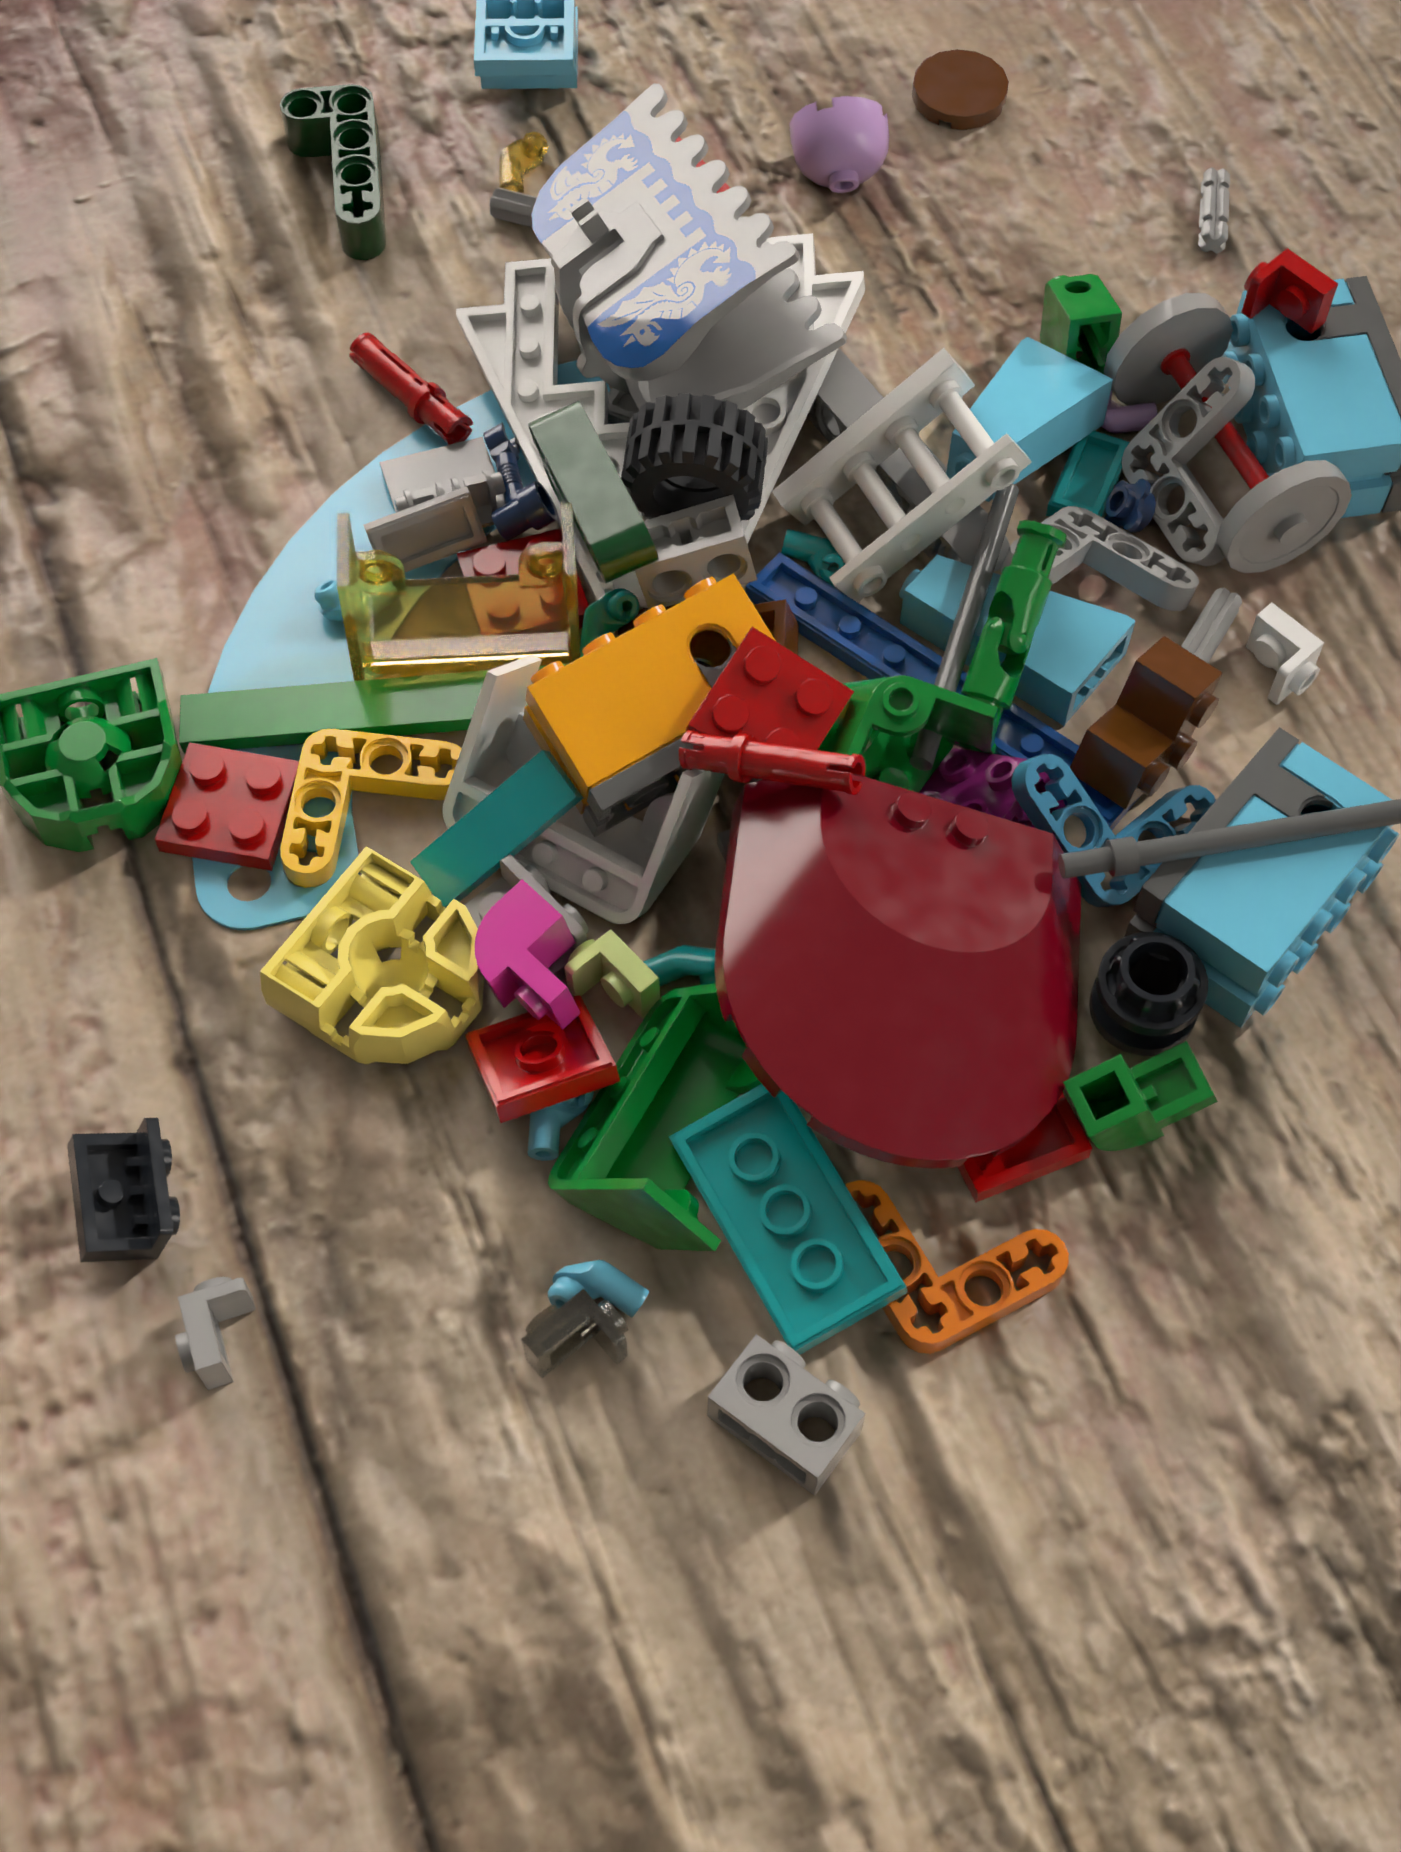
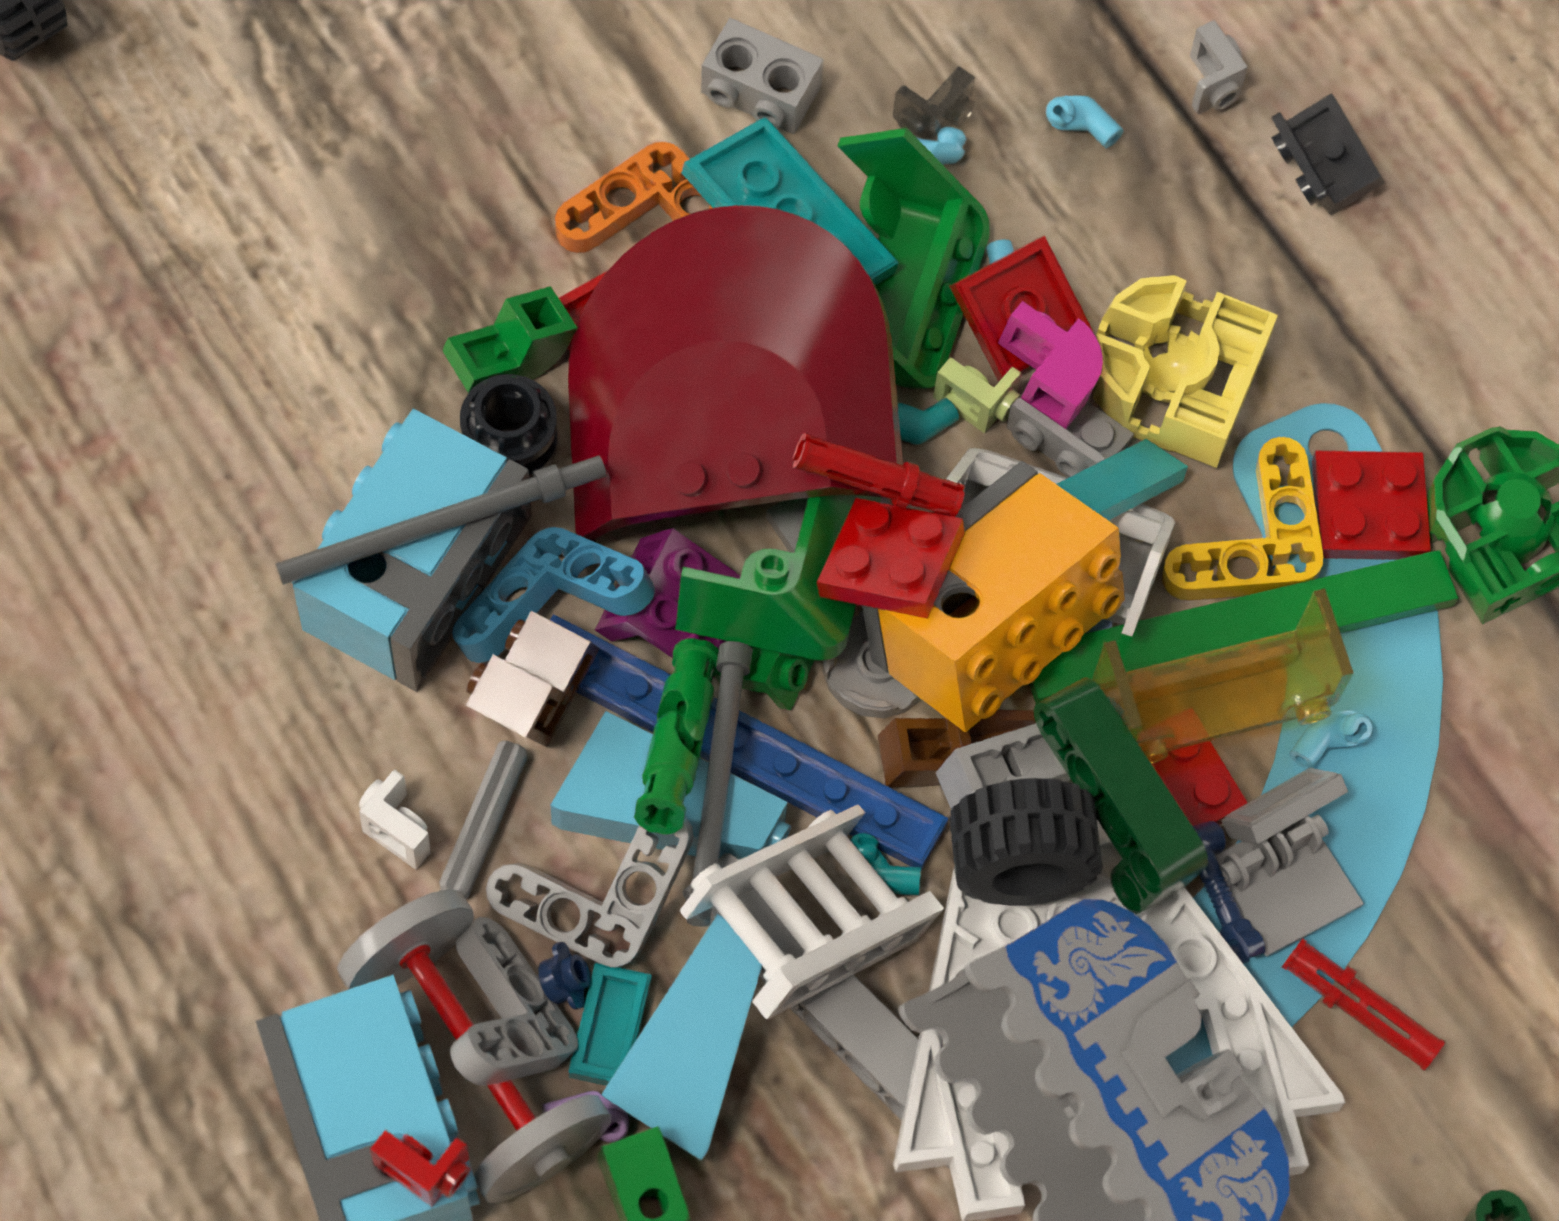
camera: 165 degrees right, 5 degrees up
none -> medium azure arm [1046,96,1124,148]

